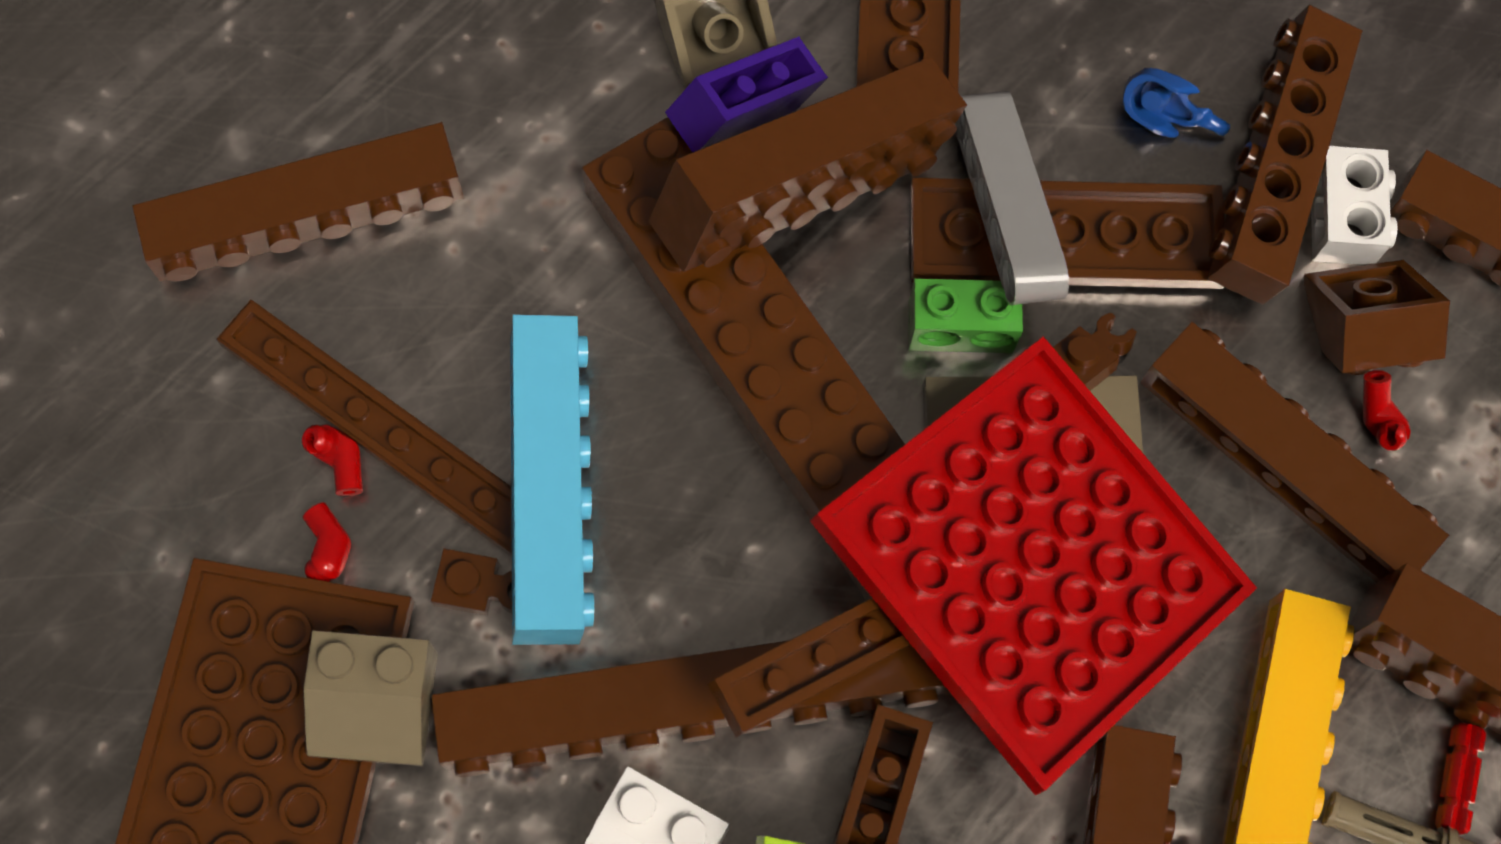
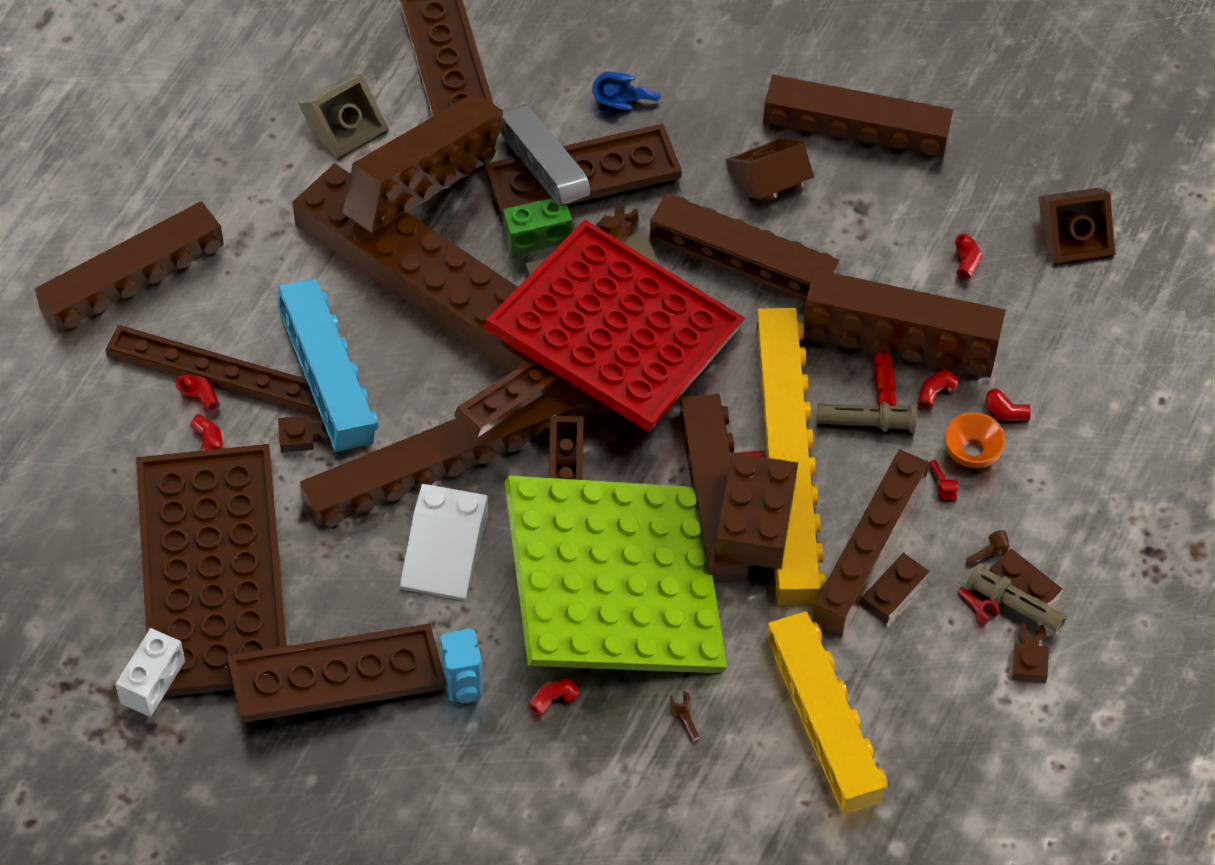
camera: 15 degrees left, 15 degrees down
dark tan slope [304,631,438,766] -> none
dark purple brick [665,36,828,153] -> none
reddish brown brick [1207,4,1363,305] -> none
white brick [1311,146,1397,265] -> none
red arm [1363,370,1411,451] -> none

